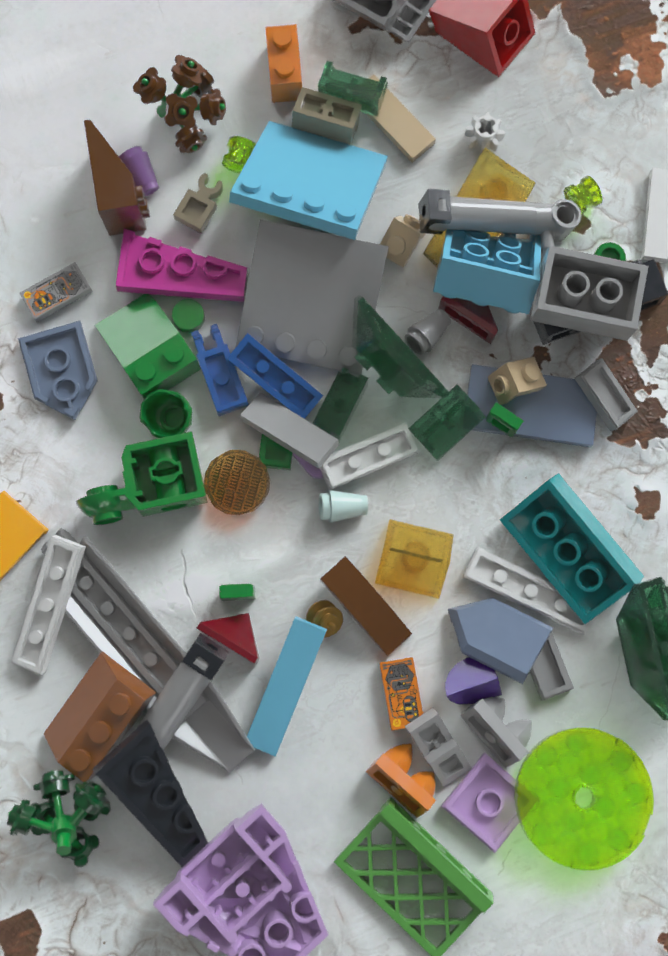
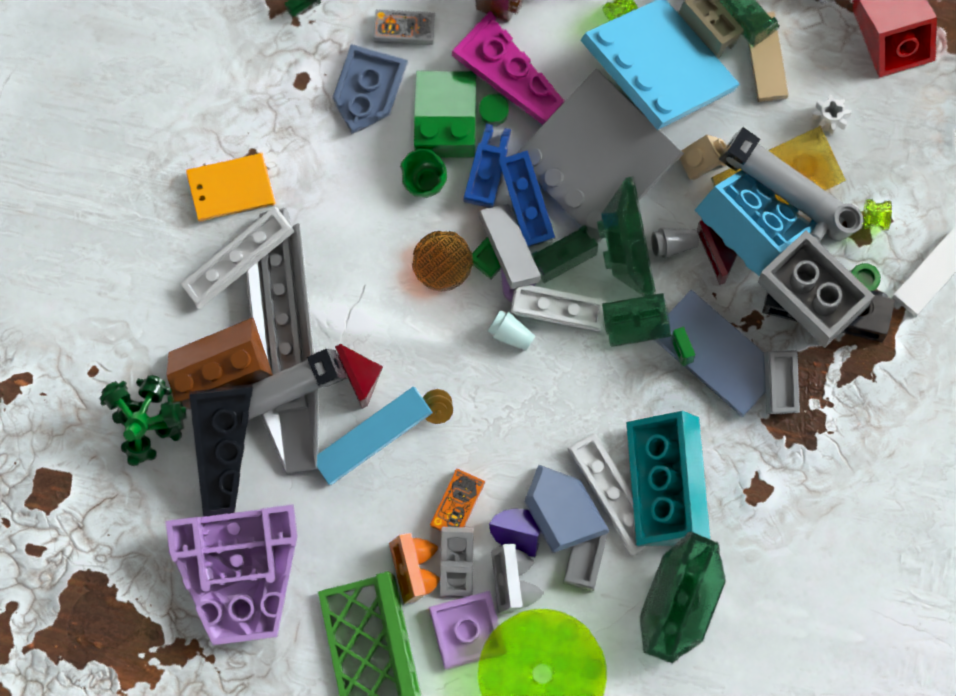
camera: 40 degrees right, 5 degrees down
green brick [76,432,208,525] -> none
dark tan plate [173,173,223,234] -> none
green tile [219,583,256,601] -> none
reddish brown slope [320,556,412,656] -> none
clear yellow slope [375,519,454,599] -> none
tan bracket [488,357,547,405] -> none

